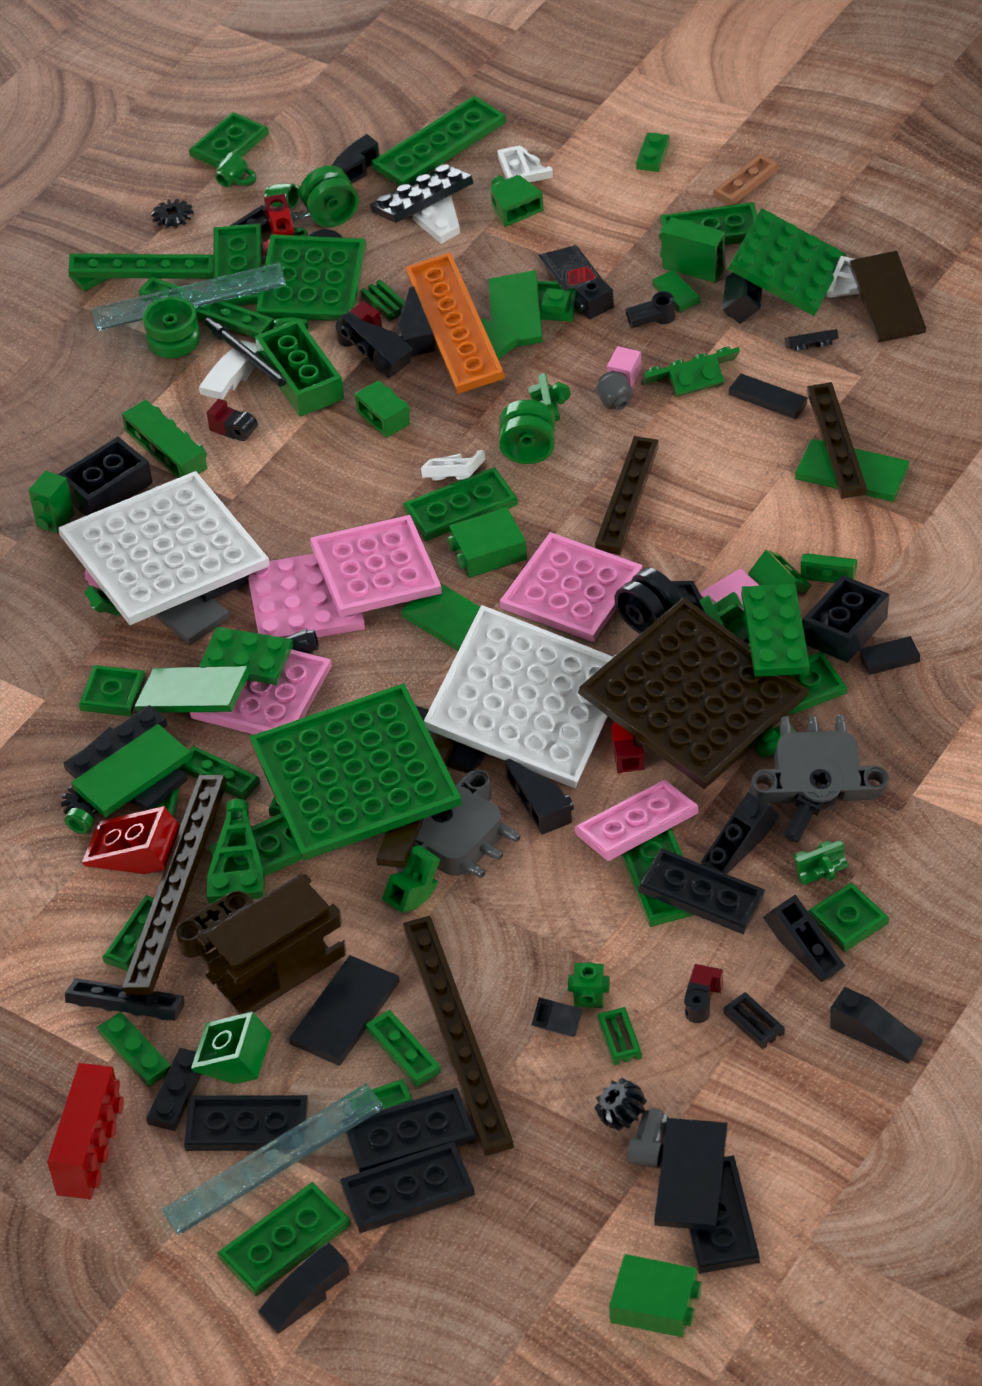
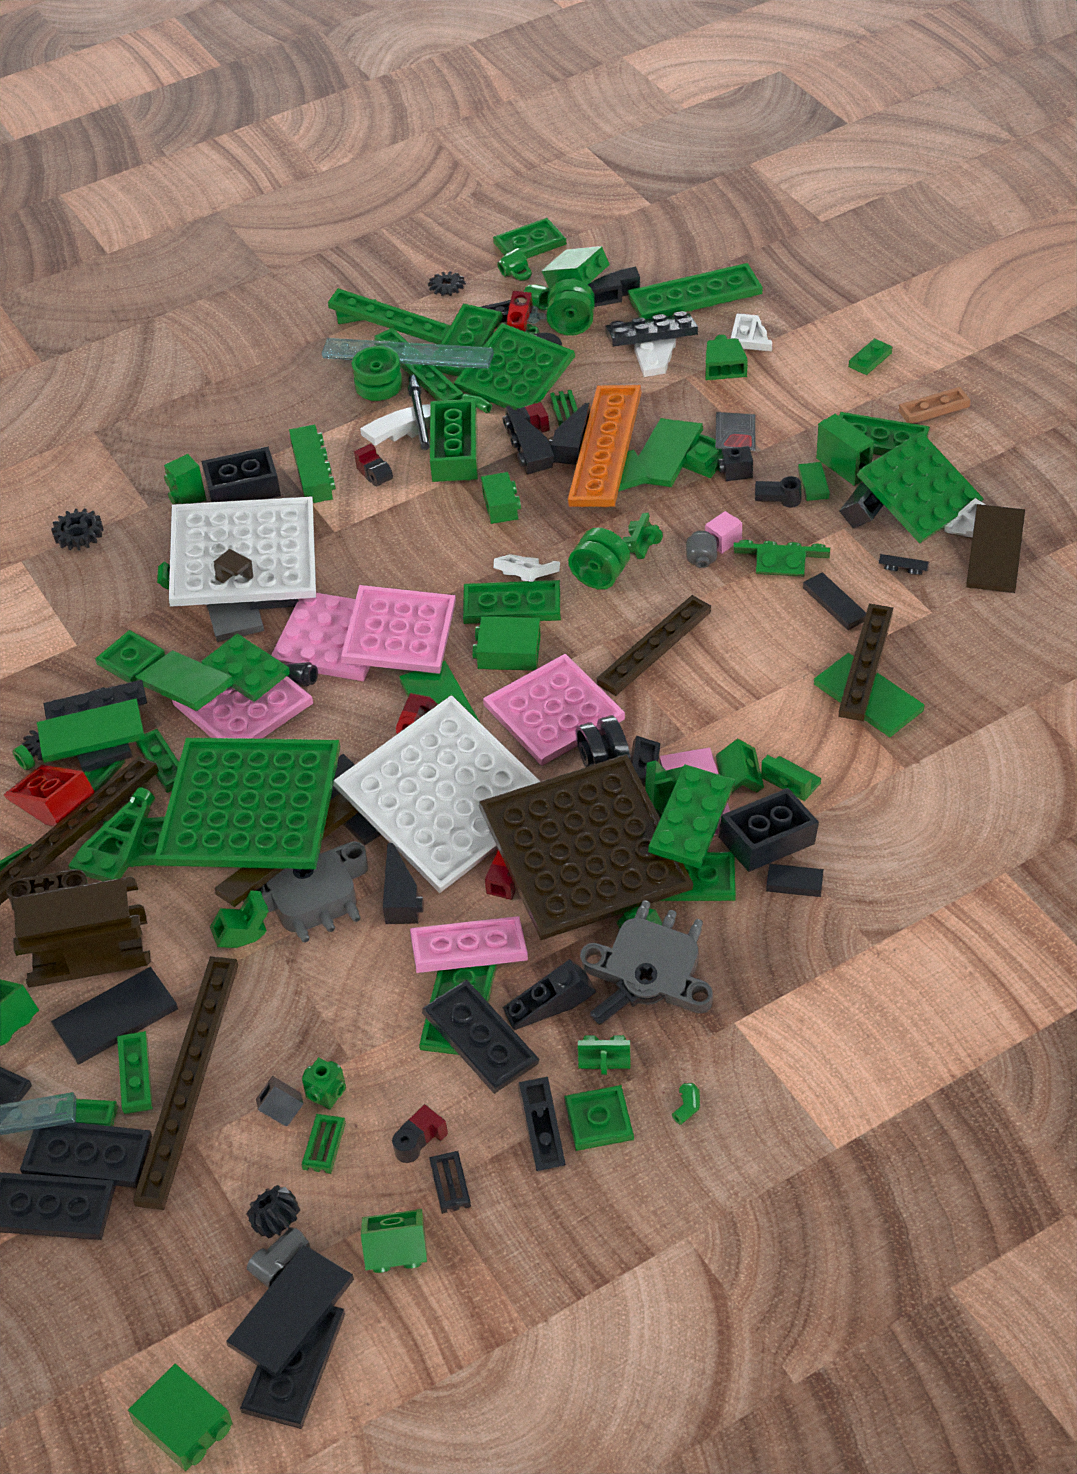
camera: 25 degrees right, 0 degrees up
black slope [830,987,923,1064] -> none
none -> dark brown panel [214,549,254,583]
none -> green slope [361,1209,427,1273]
none -> dark red leg [396,693,438,734]
none -> green brick [541,246,610,289]
none -> green arm [672,1083,700,1125]

